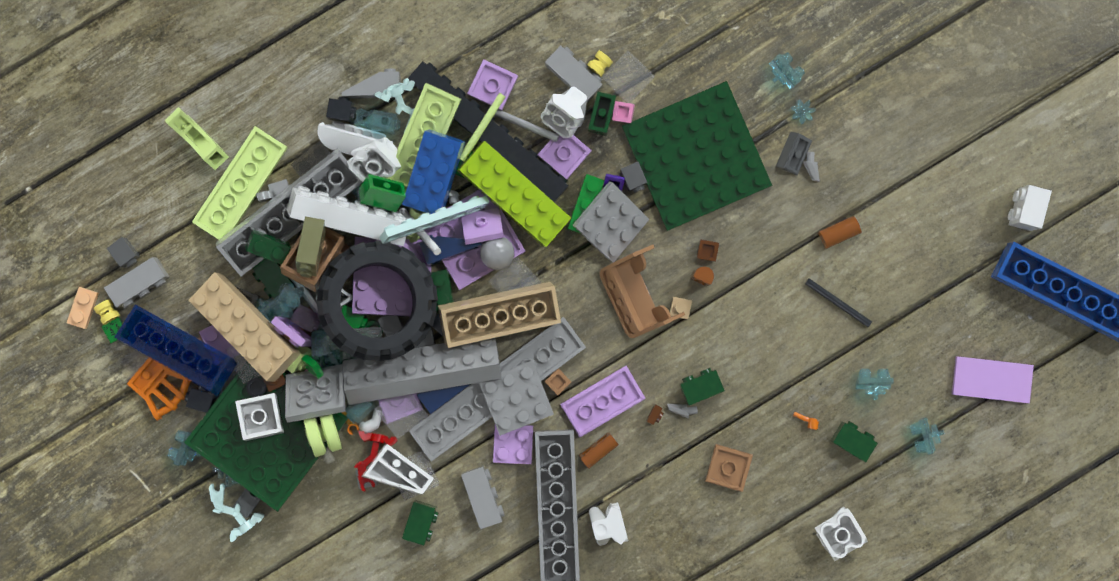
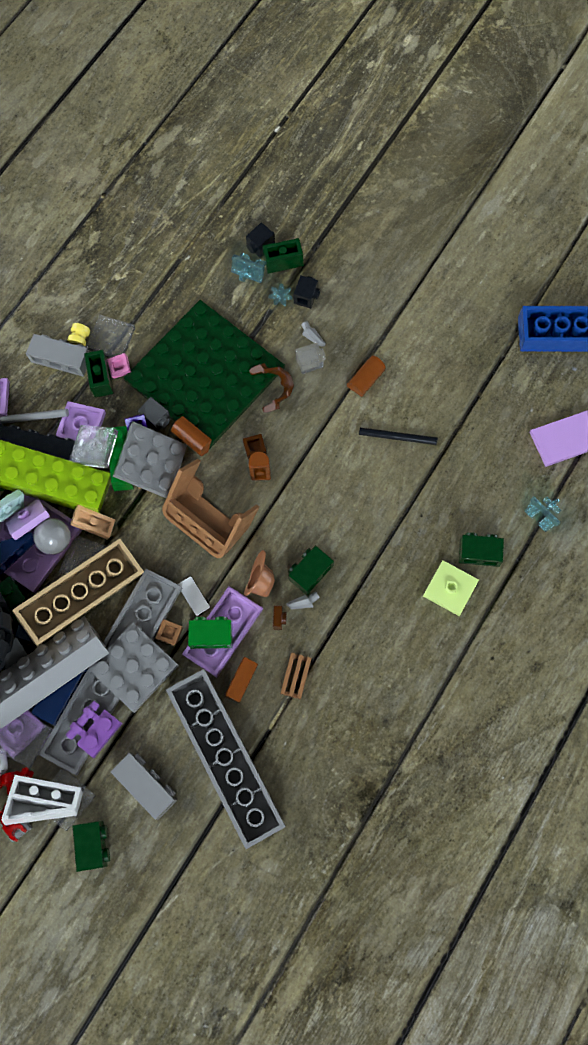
camera: 25 degrees left, 15 degrees down
lavender plate [493,425,533,464] -> none
white piece [540,87,587,138] -> none
white piece [589,502,628,546] -> none
tan plate [670,297,692,319] -> none
medium nougat plate [705,444,753,492] -> none
dark grey slope [776,132,812,175] -> none
orange hand [793,412,819,430] -> none
white piece [815,507,868,561] -> none
clear light blue hips [855,369,894,400] -> none
white brick [1008,185,1052,231] -> none
none -> medium lavender plate [66,700,122,758]
none -> clear plate [69,425,118,468]
none -> light nougat plate [70,505,115,540]
none -> dark orange brick [171,416,211,456]
none -> white sticker [178,577,210,616]
none -> green brick [188,616,233,649]
none -> nougat piece [244,550,275,597]
none -> black brick [246,222,275,257]
none -> reddish brown helmet [249,363,294,413]
none -> dark green brick [263,238,303,274]
none -> medium nougat tile [280,653,312,700]
none -> black brick [293,275,321,309]
none -> clear brick [295,343,326,374]
none -> yellowish green plate [423,560,479,616]

